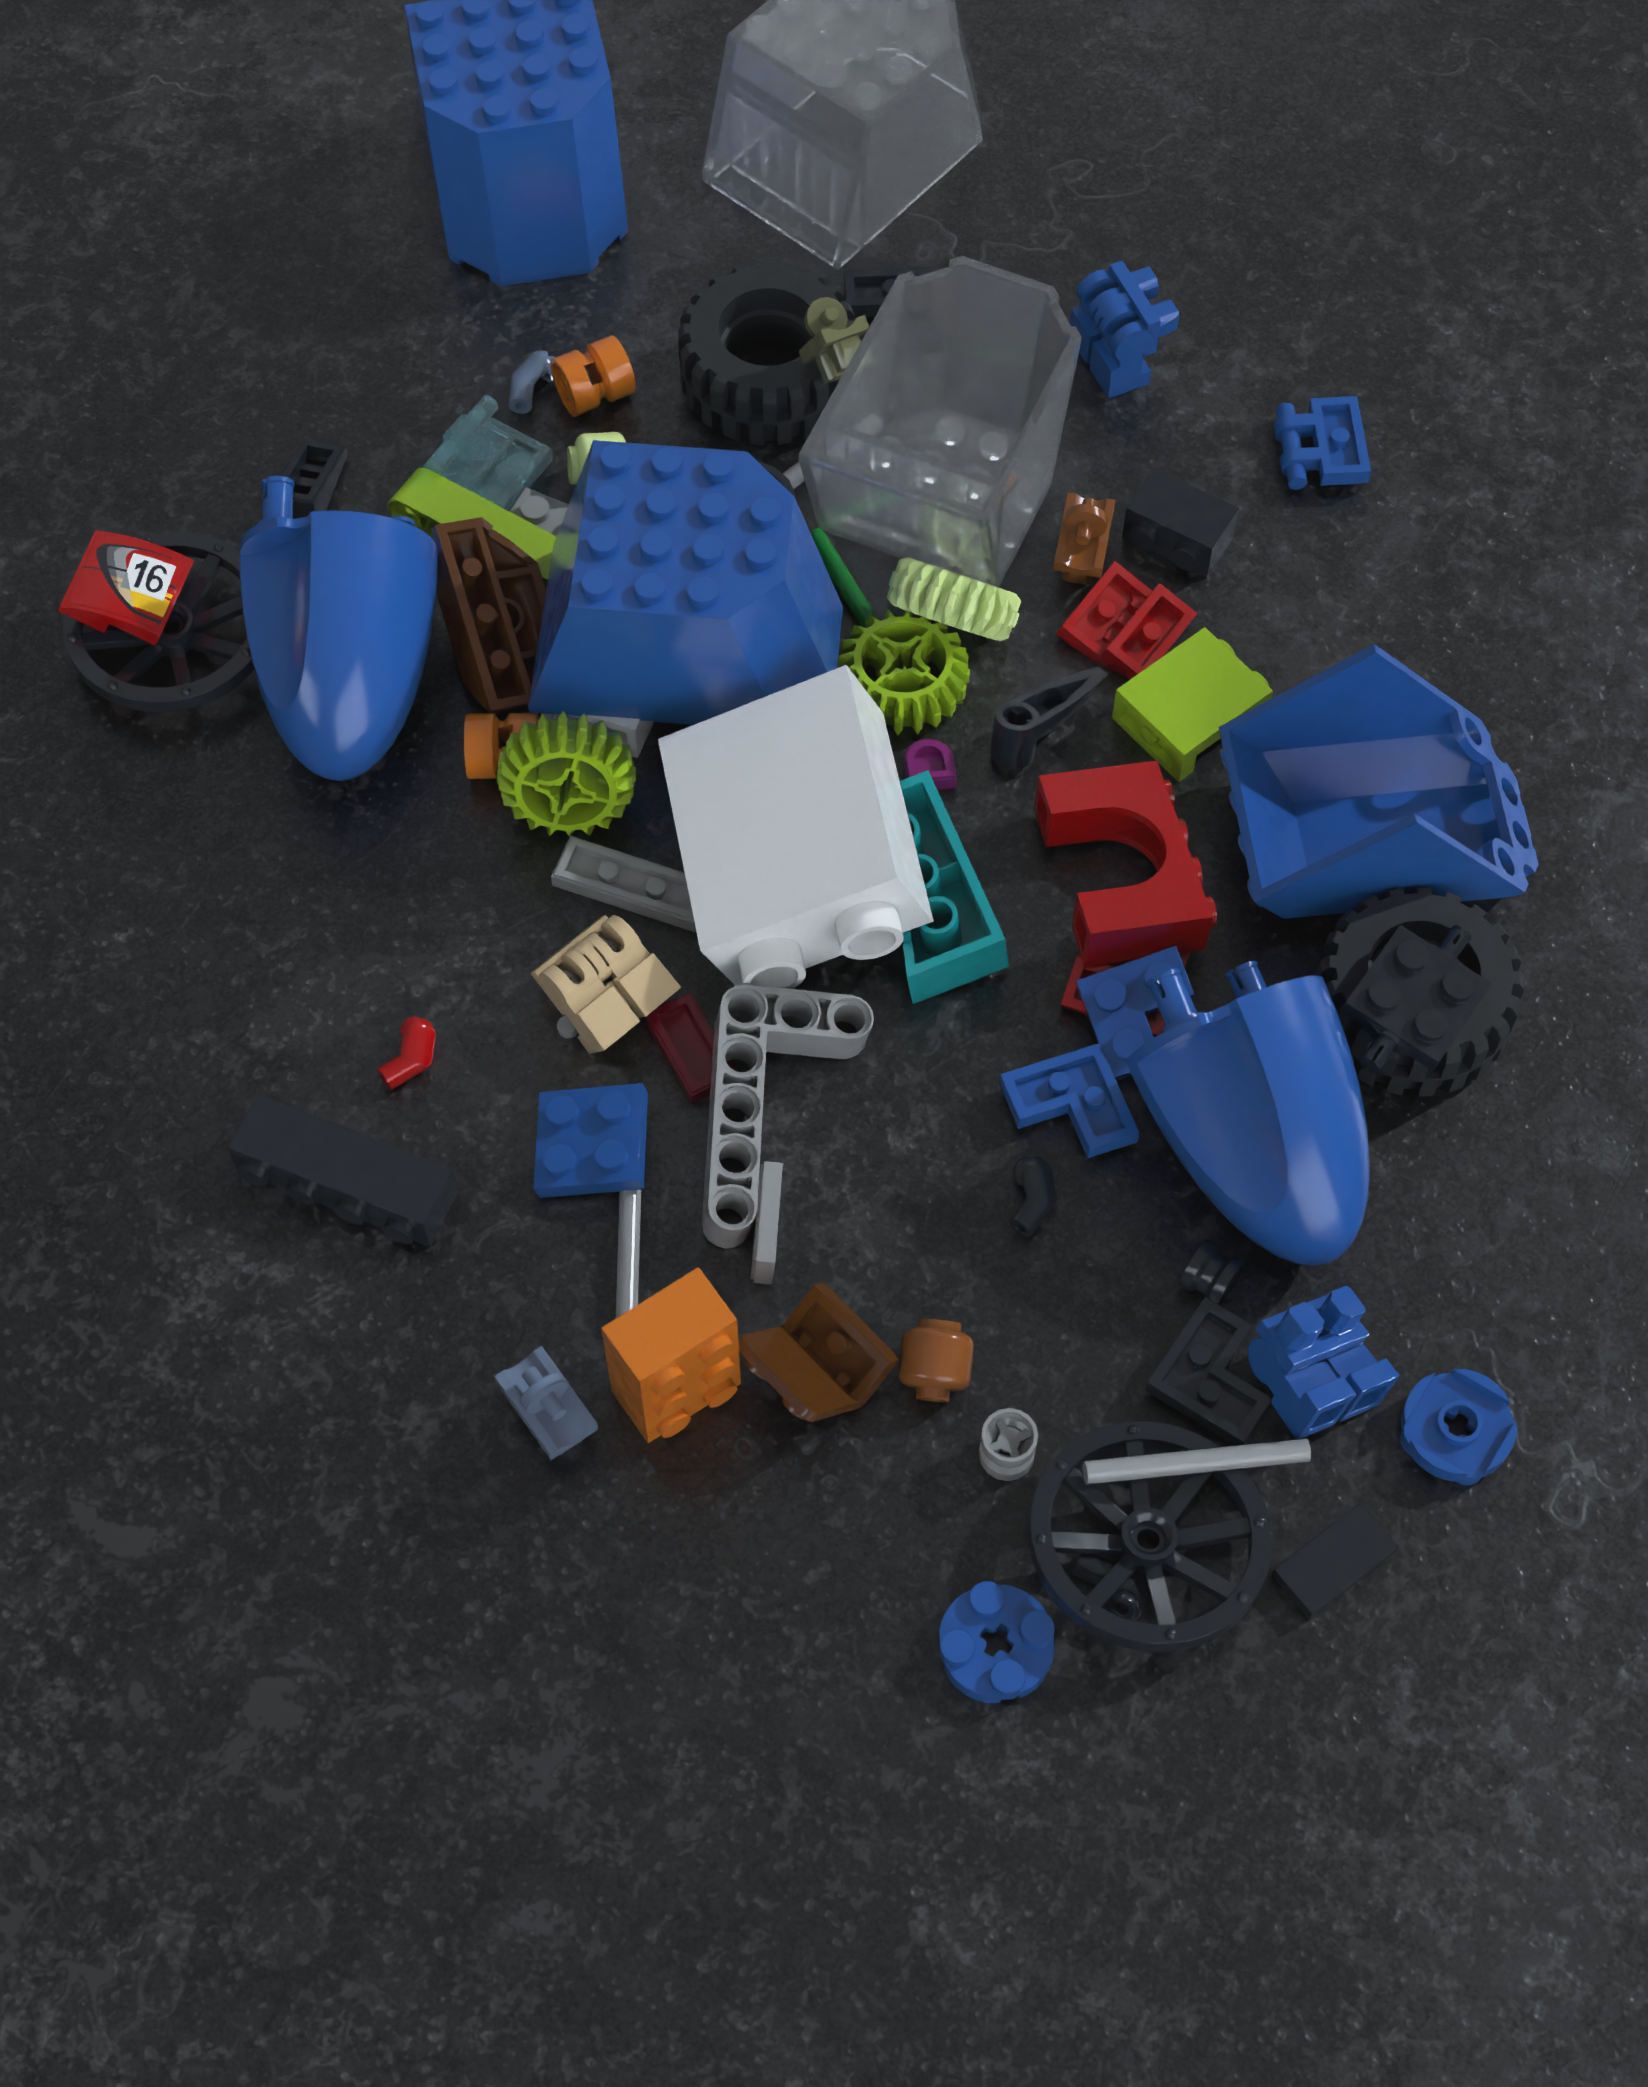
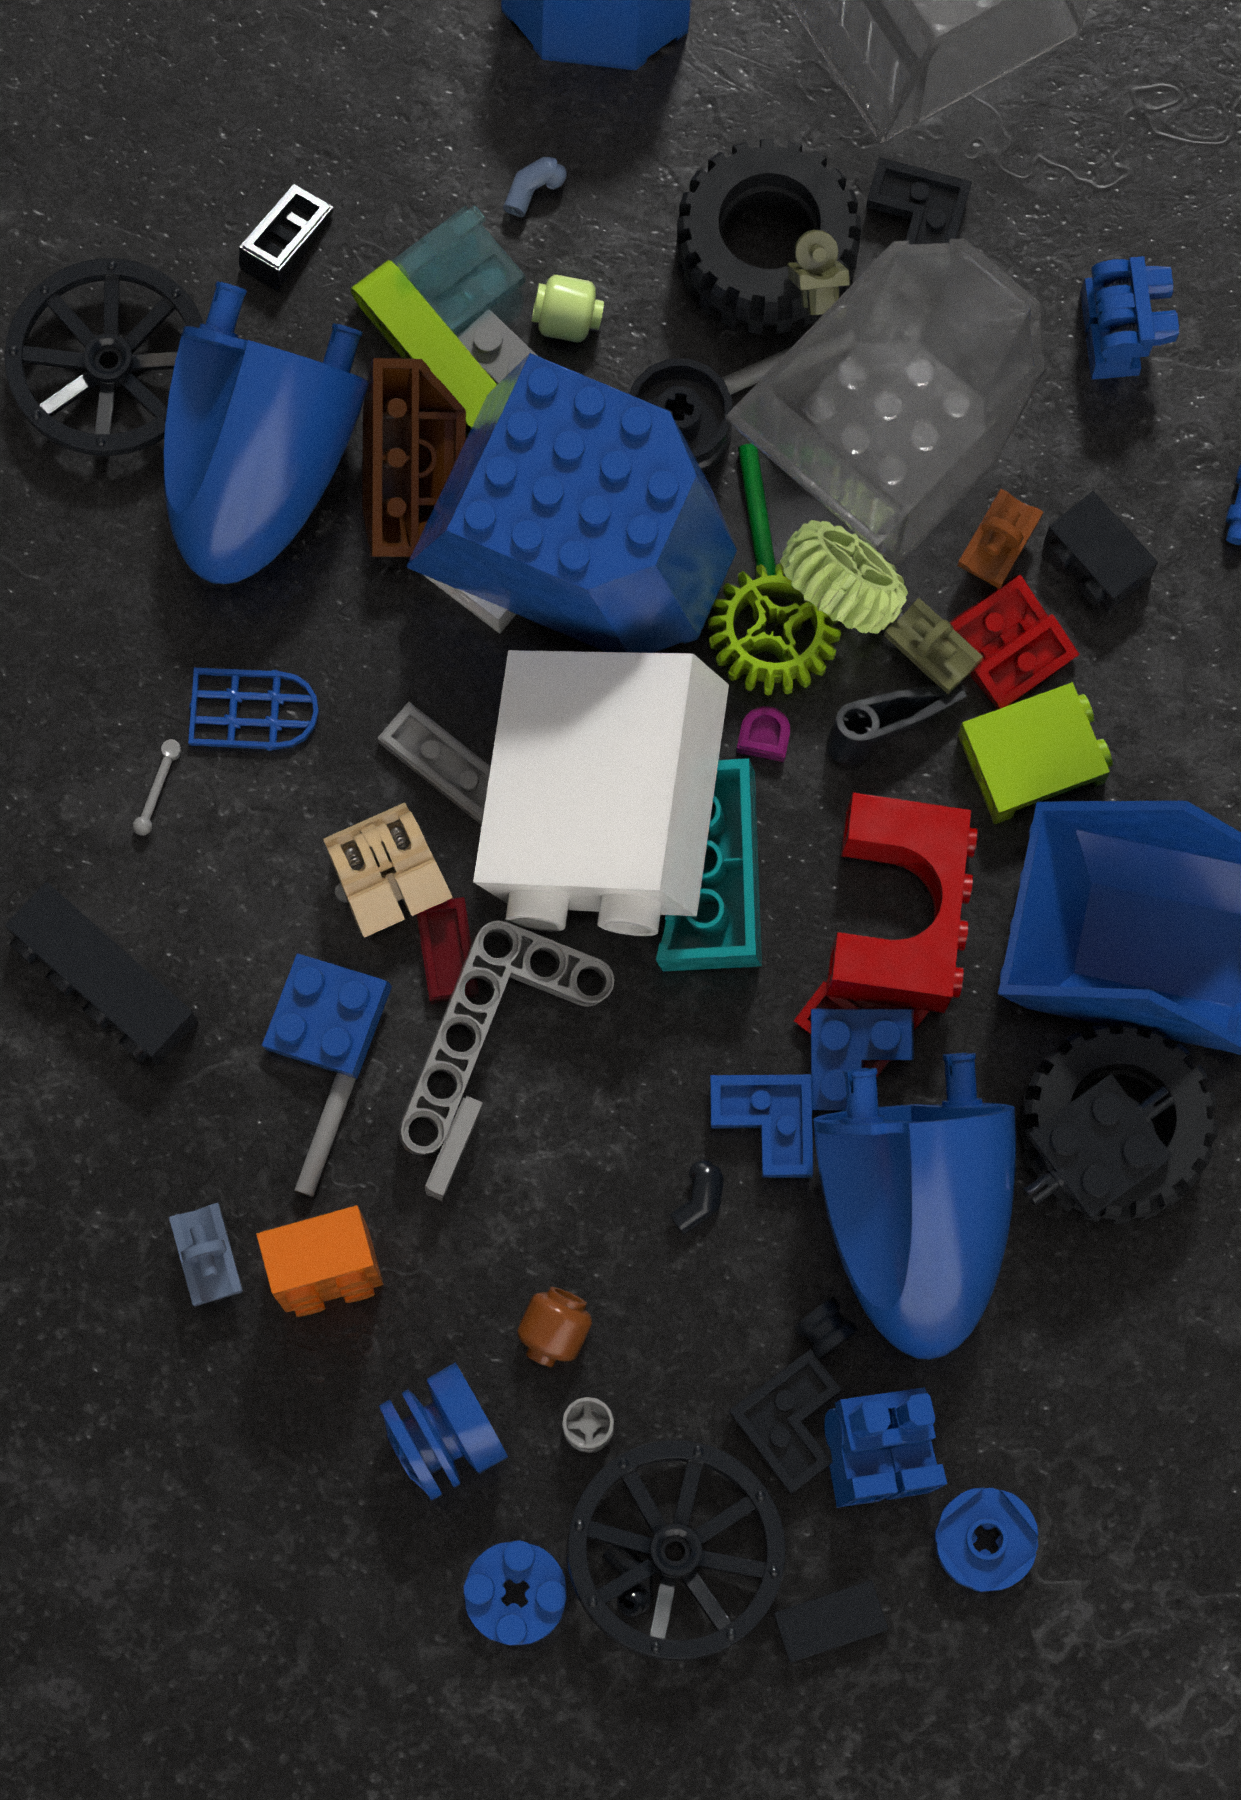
camera: 20 degrees right, 15 degrees up
red slope [58,530,194,645] -> none
red arm [377,1017,436,1091] -> none
orange wheel [464,713,539,779] -> none
lime gear [497,711,636,838] -> none
orange wheel [550,335,636,417] -> none
reddish brown bracket [739,1282,900,1422] -> none
light grey bar [1082,1439,1311,1484] -> none
none -> light grey hinge [132,739,181,836]
none -> blue window [188,667,319,751]
none -> blue wheel [379,1362,508,1501]
none -> olive hips [884,598,983,694]

